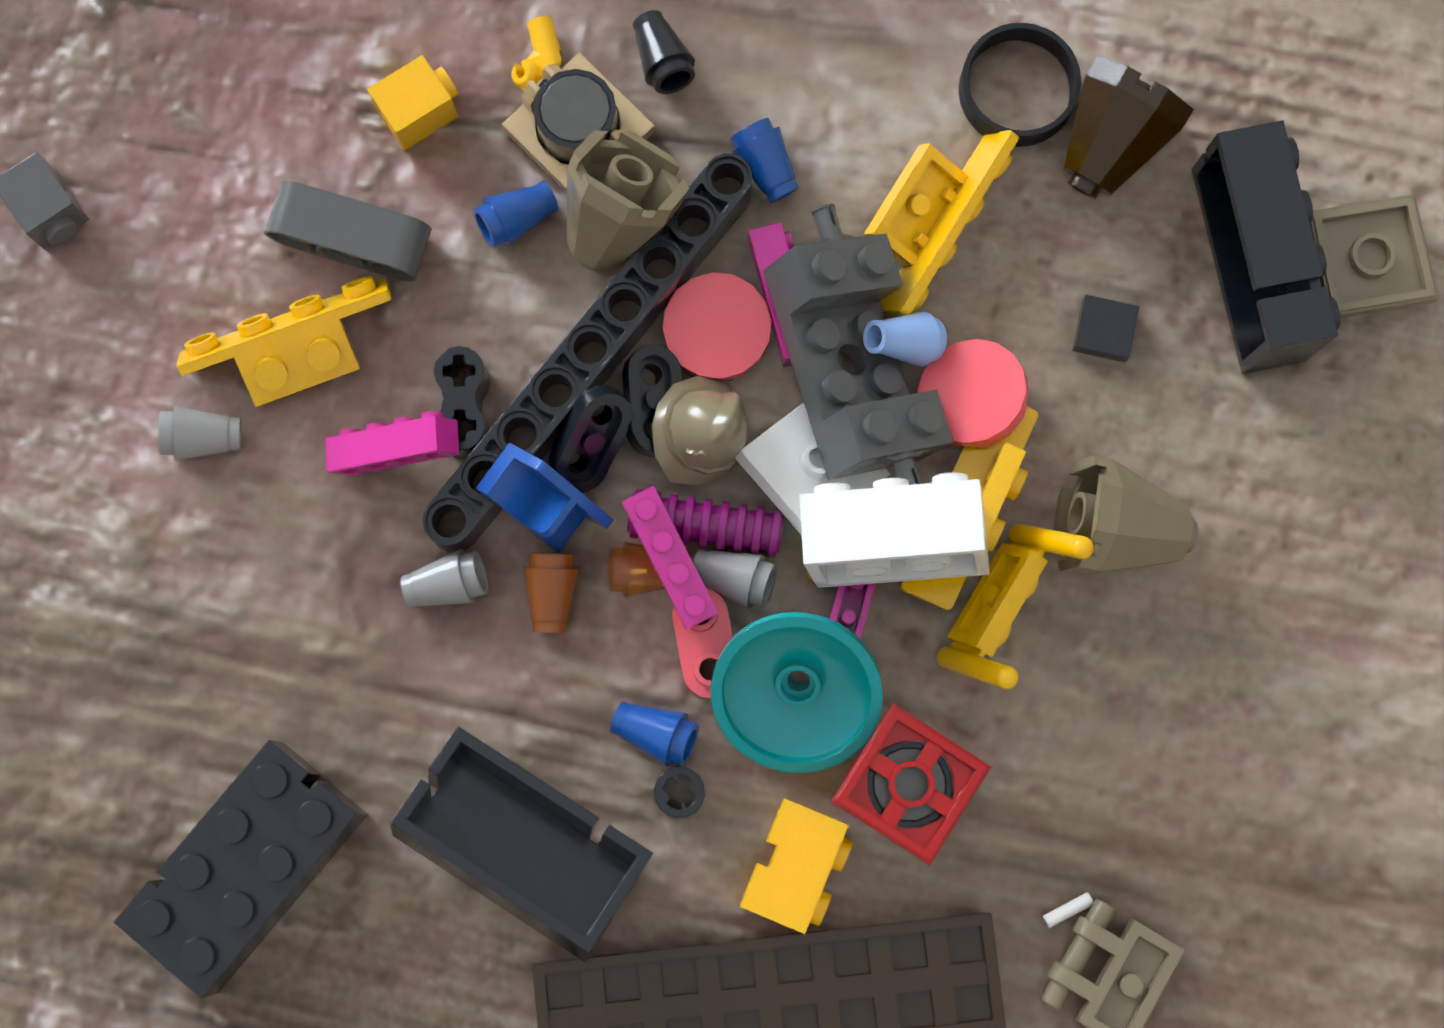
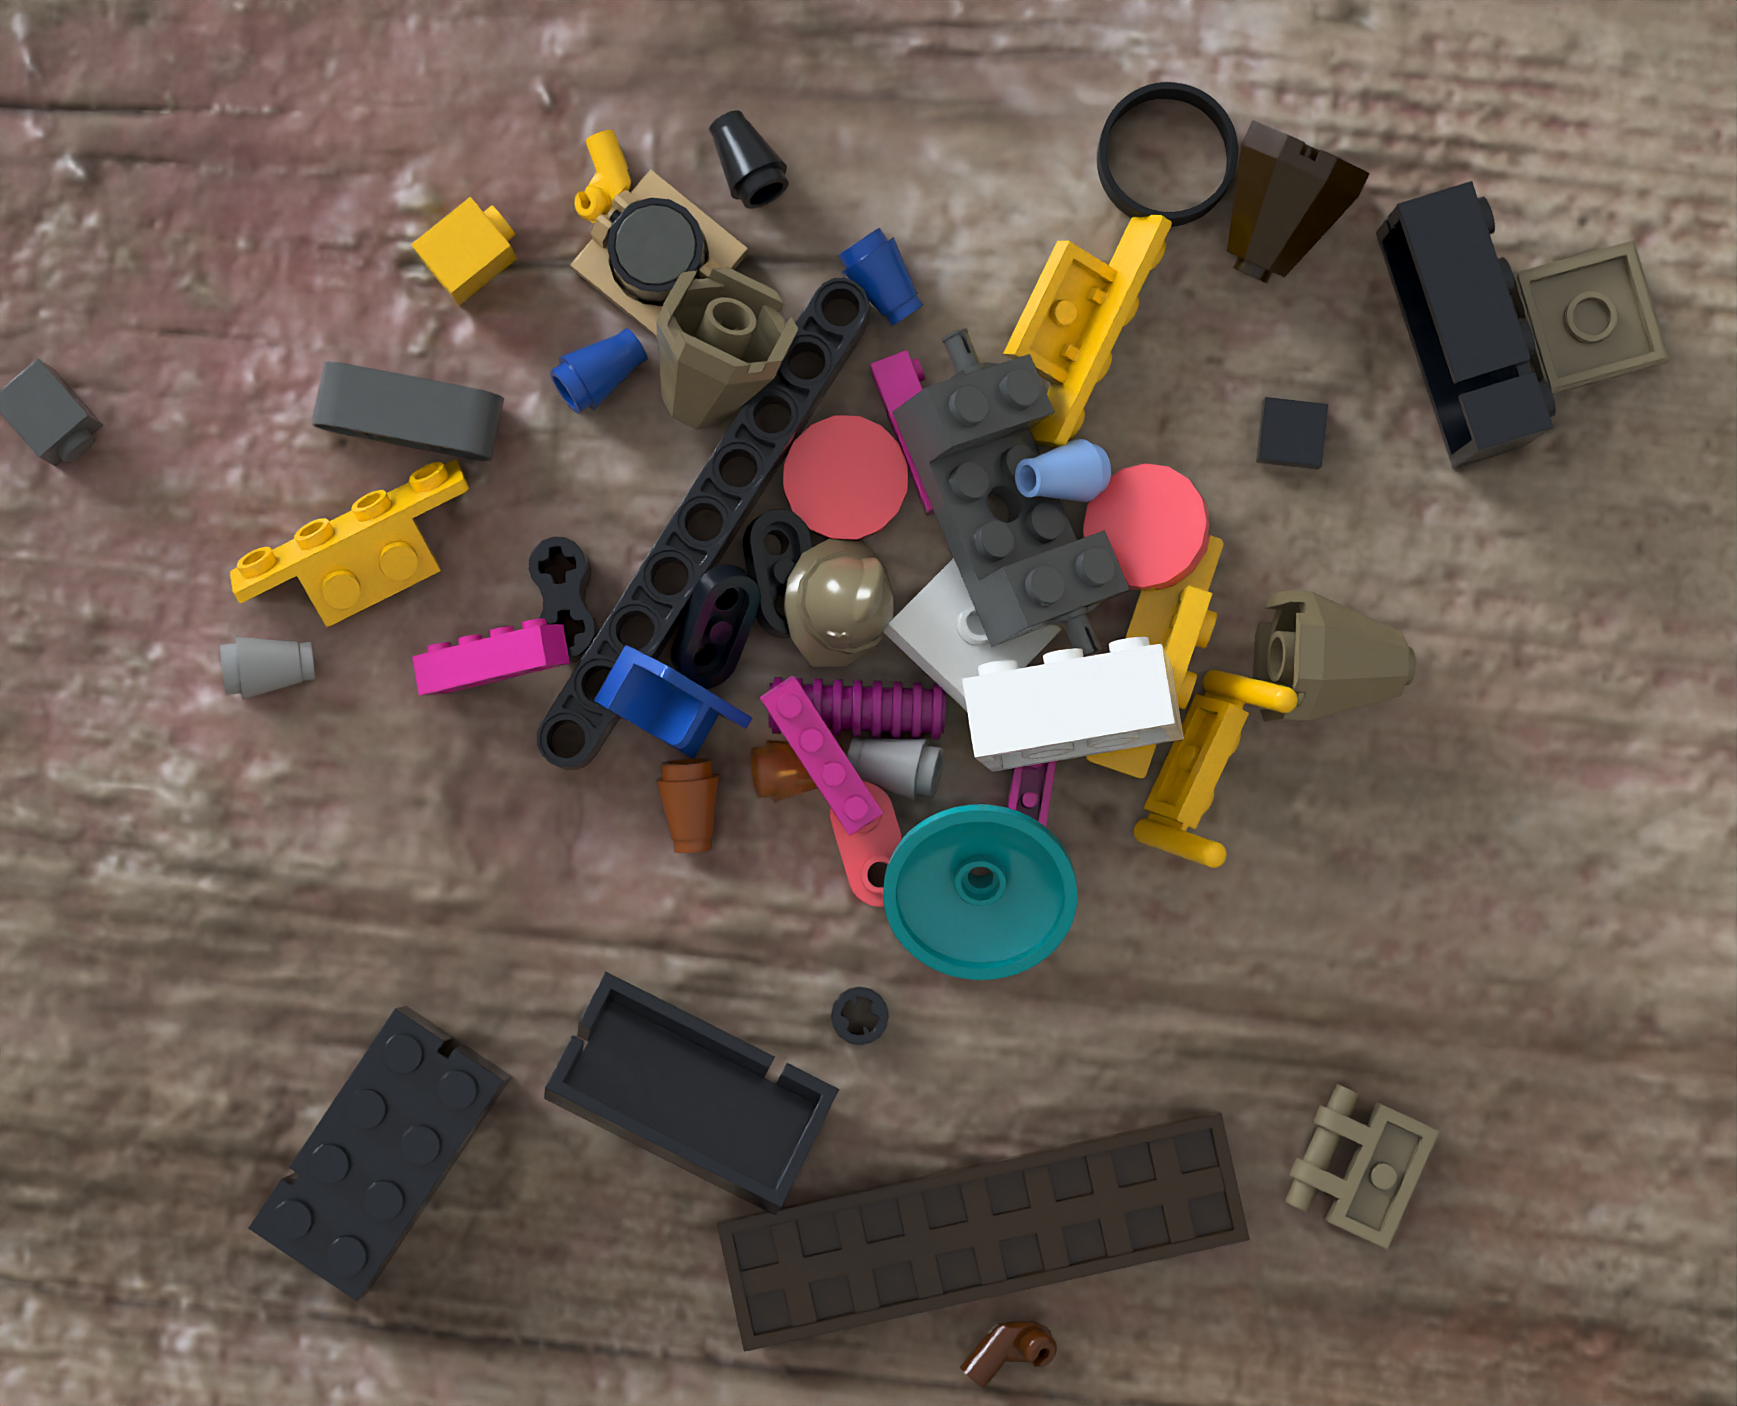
camera: 10 degrees left, 5 degrees up
light grey cone [401,549,489,608] -> none
blue cone [610,701,699,767] -> none
yellow brick [740,798,853,934] -> none
red piece [830,703,991,866] -> none
white piece [1042,892,1094,929] -> none

